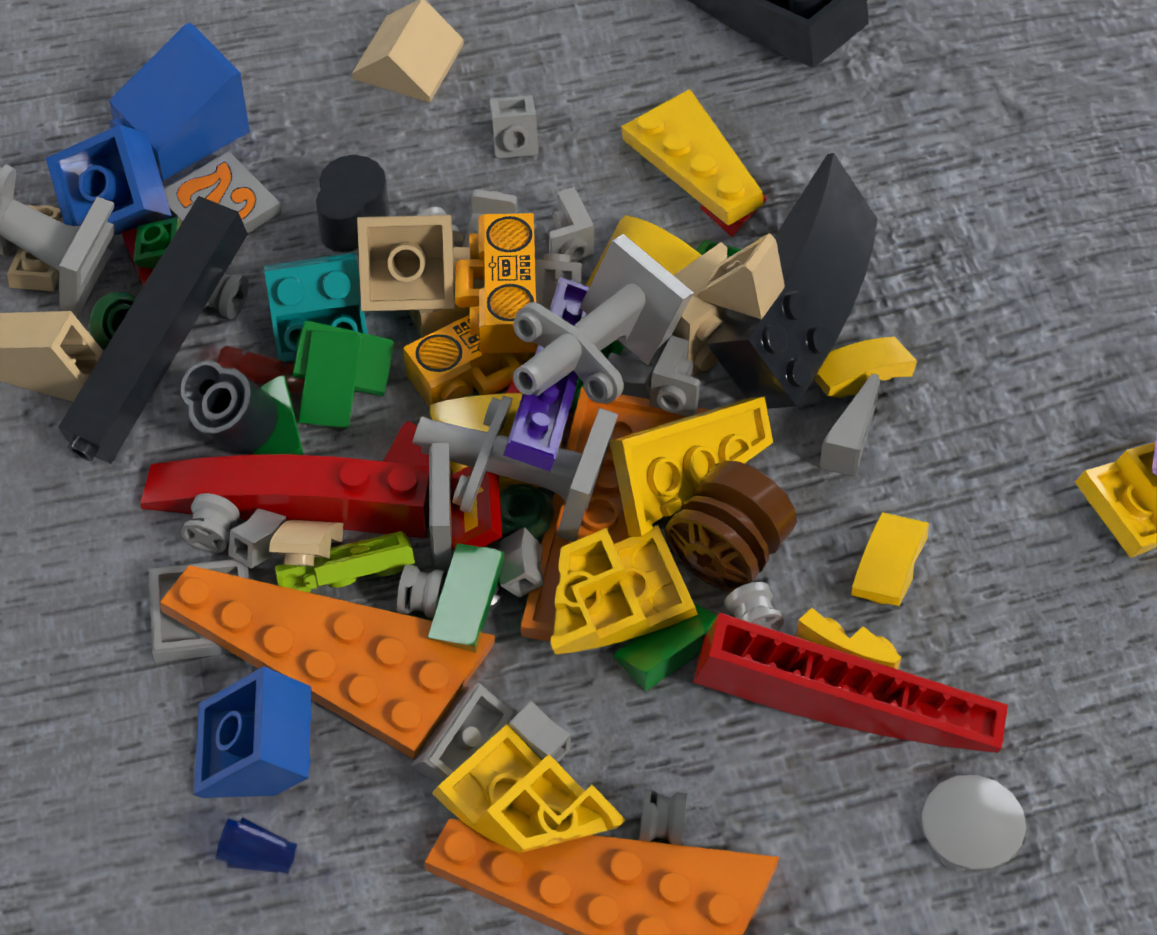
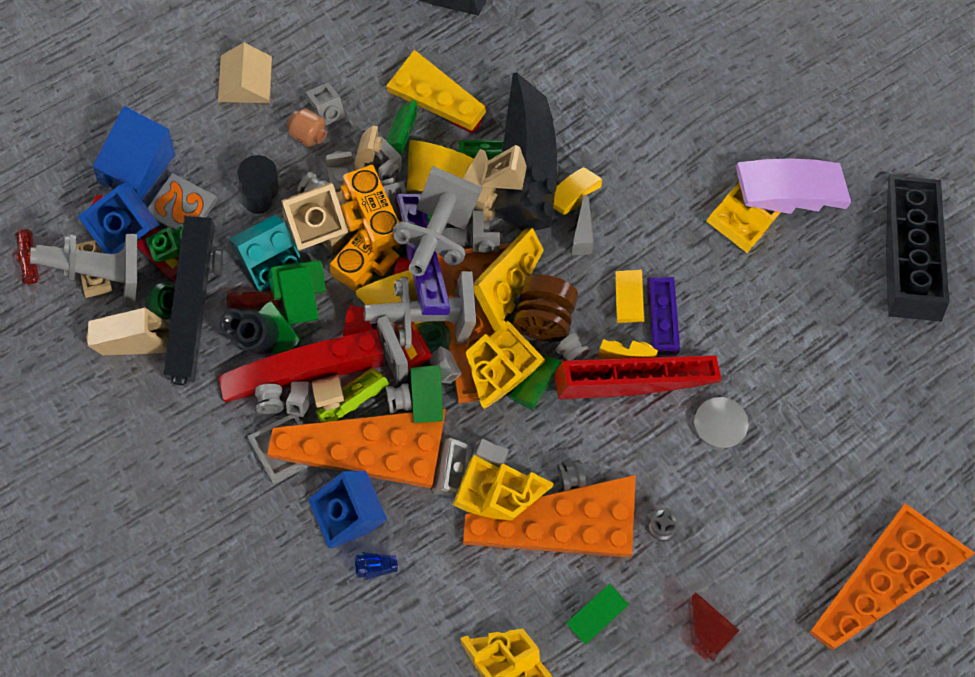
camera: 25 degrees left, 10 degrees up
none -> nougat head [287,108,327,147]
none -> tan slope [353,126,382,171]
none -> green slope [386,100,417,155]
none -> dark purple tile [647,277,680,354]

